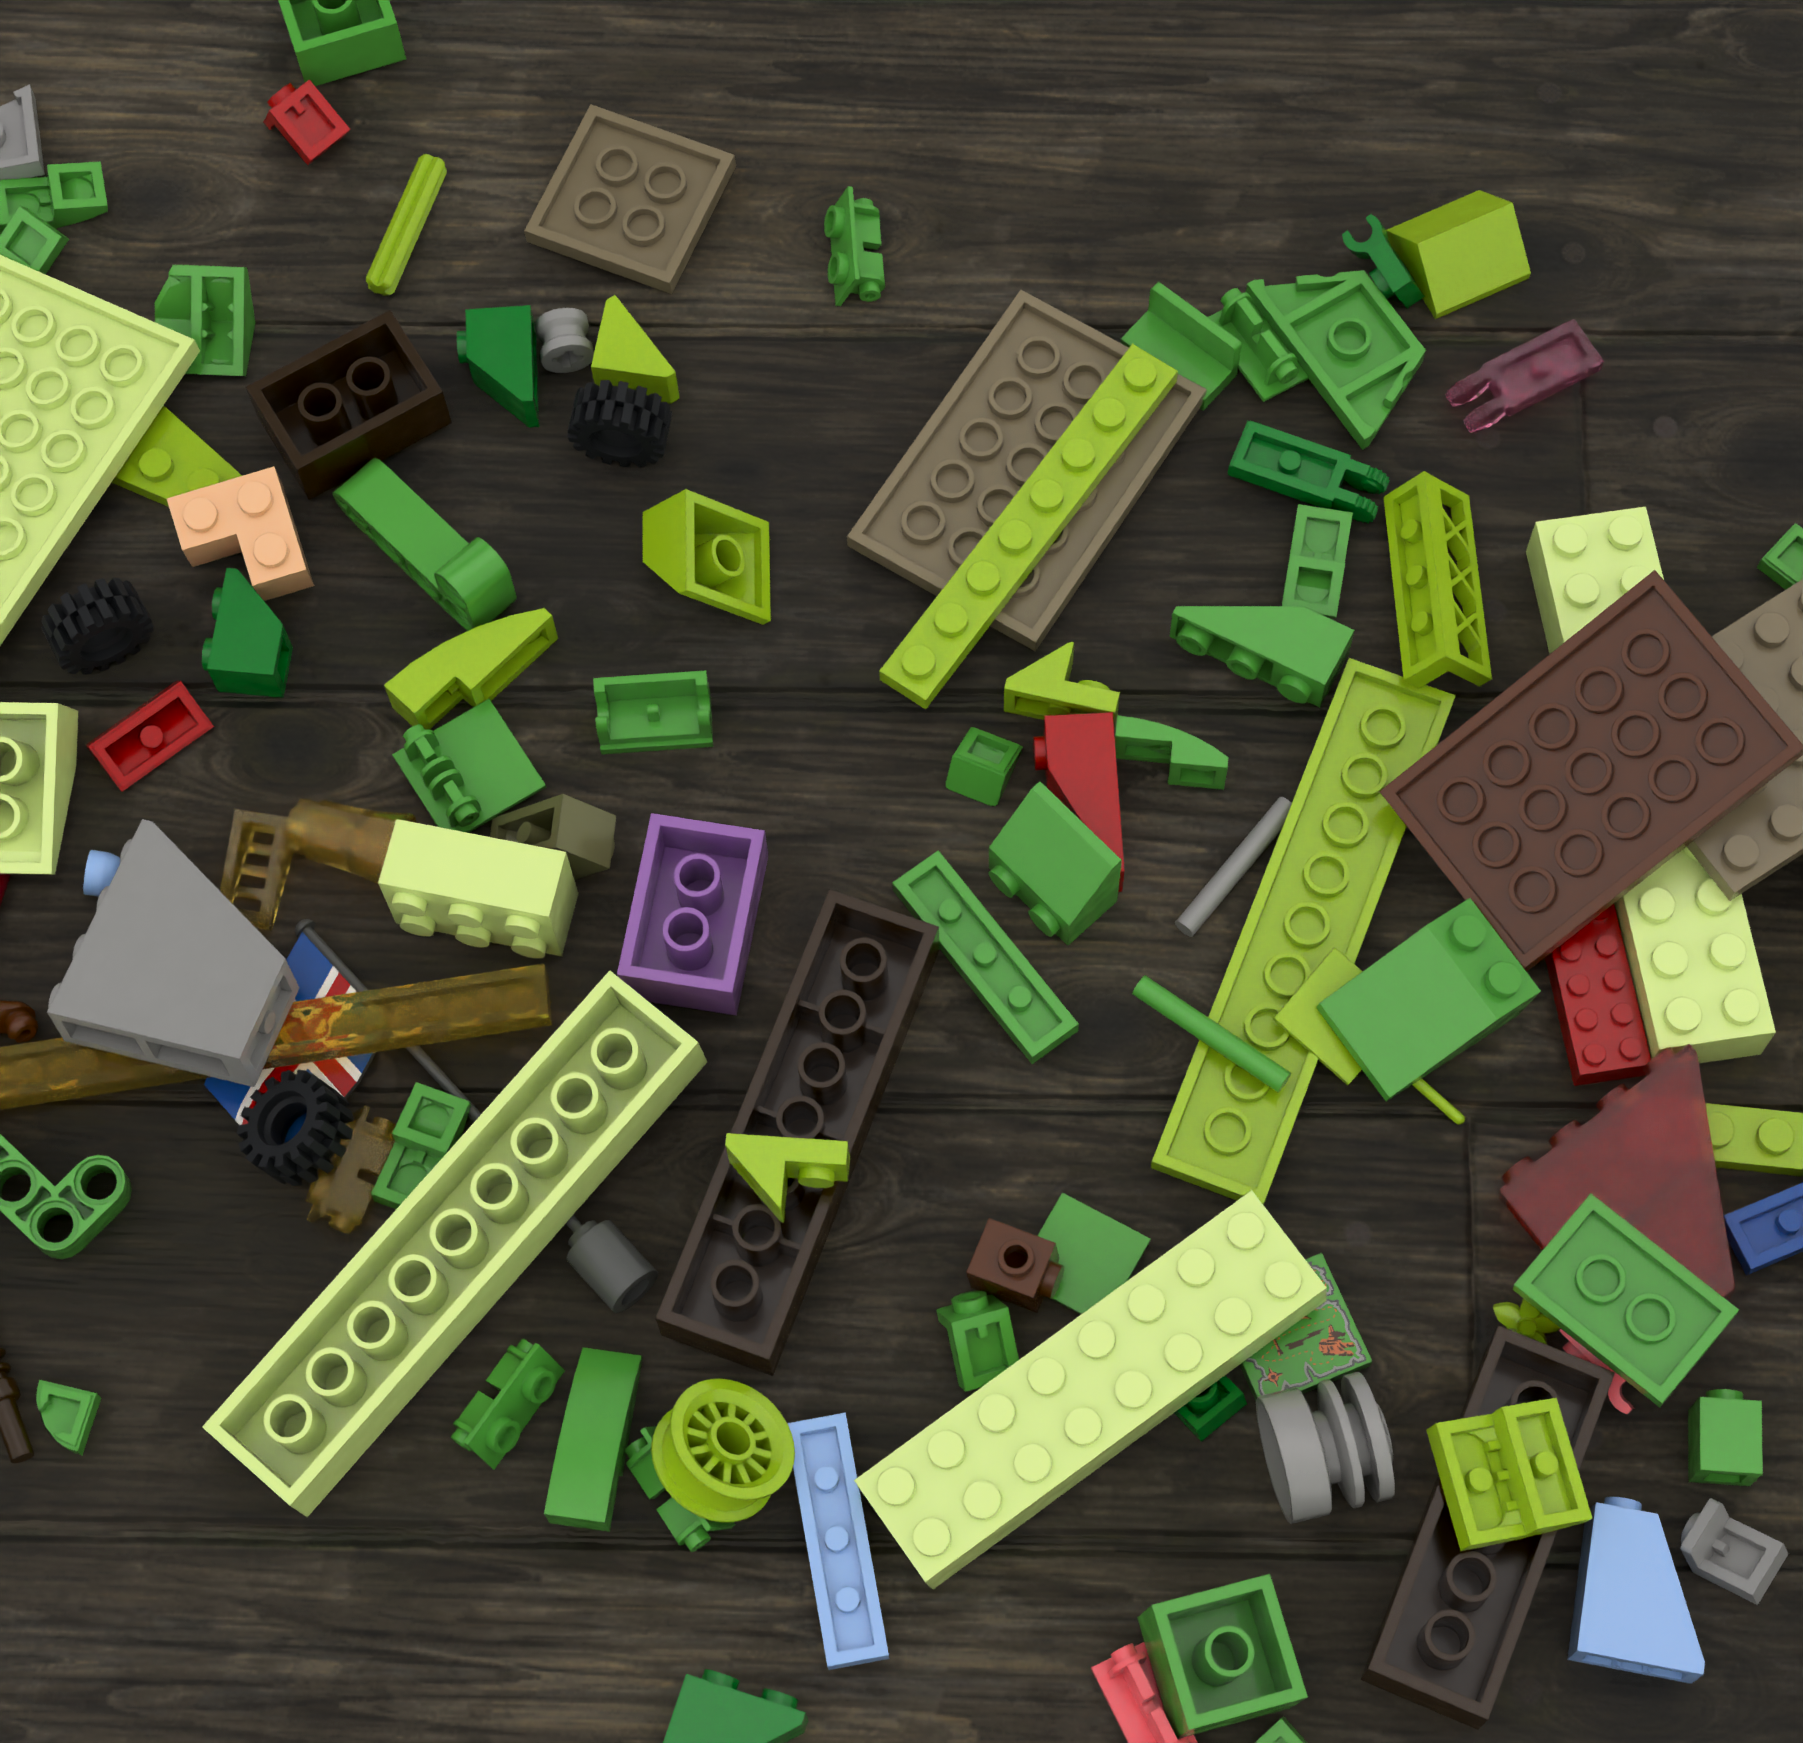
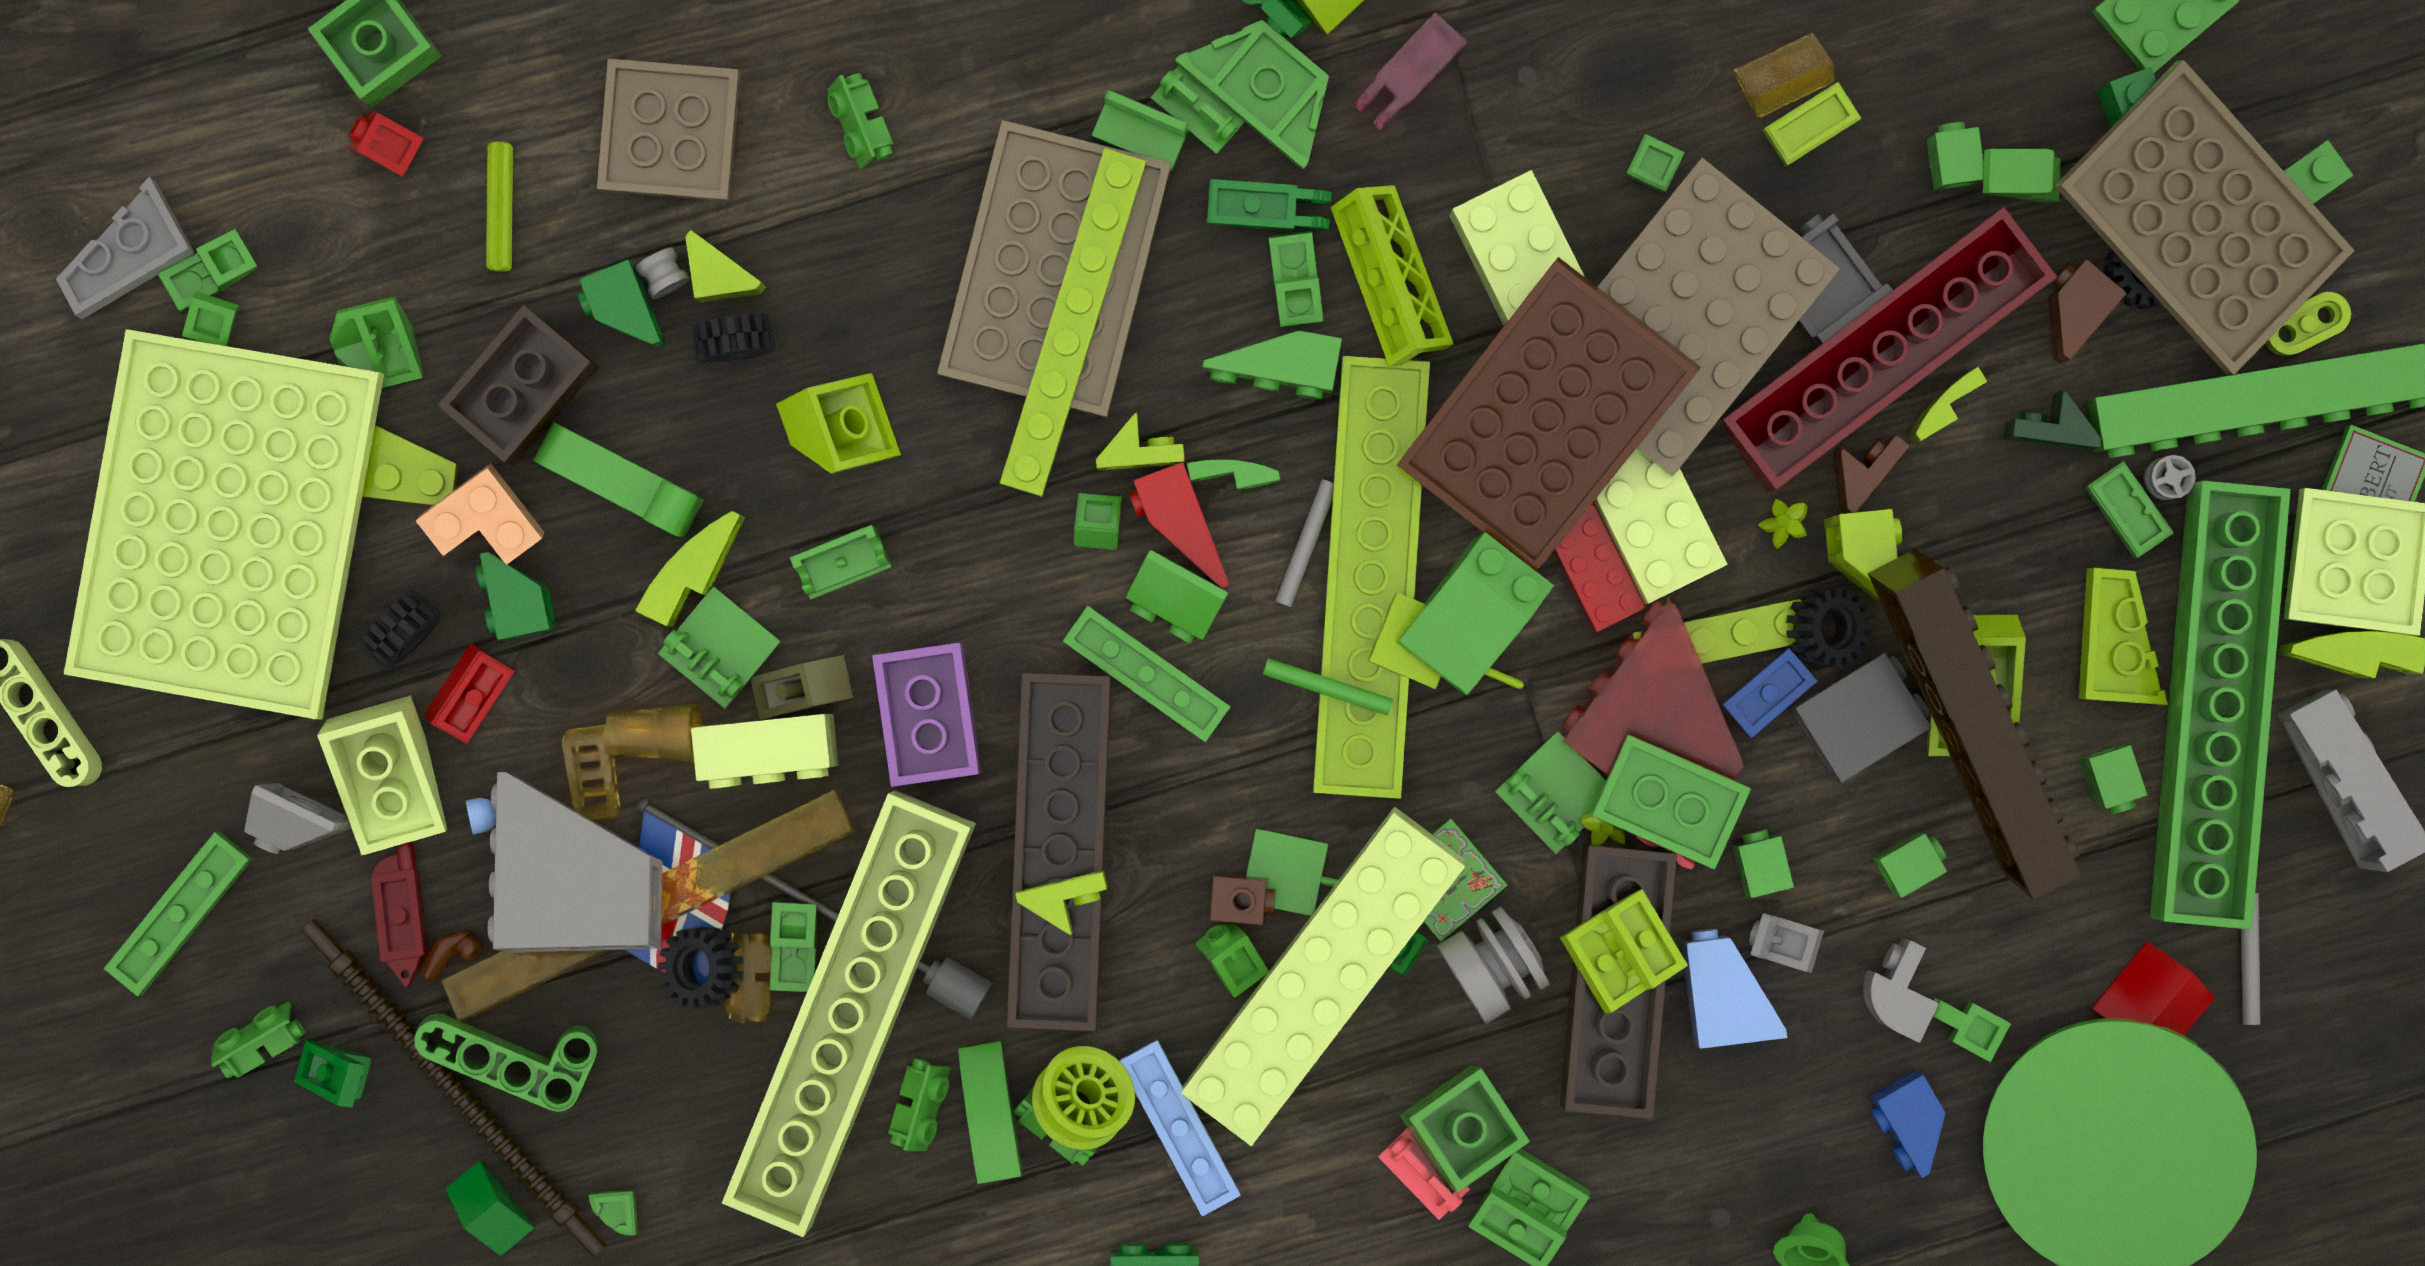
camera: 25 degrees left, 20 degrees up
none -> bright green hinge [1495,731,1606,854]

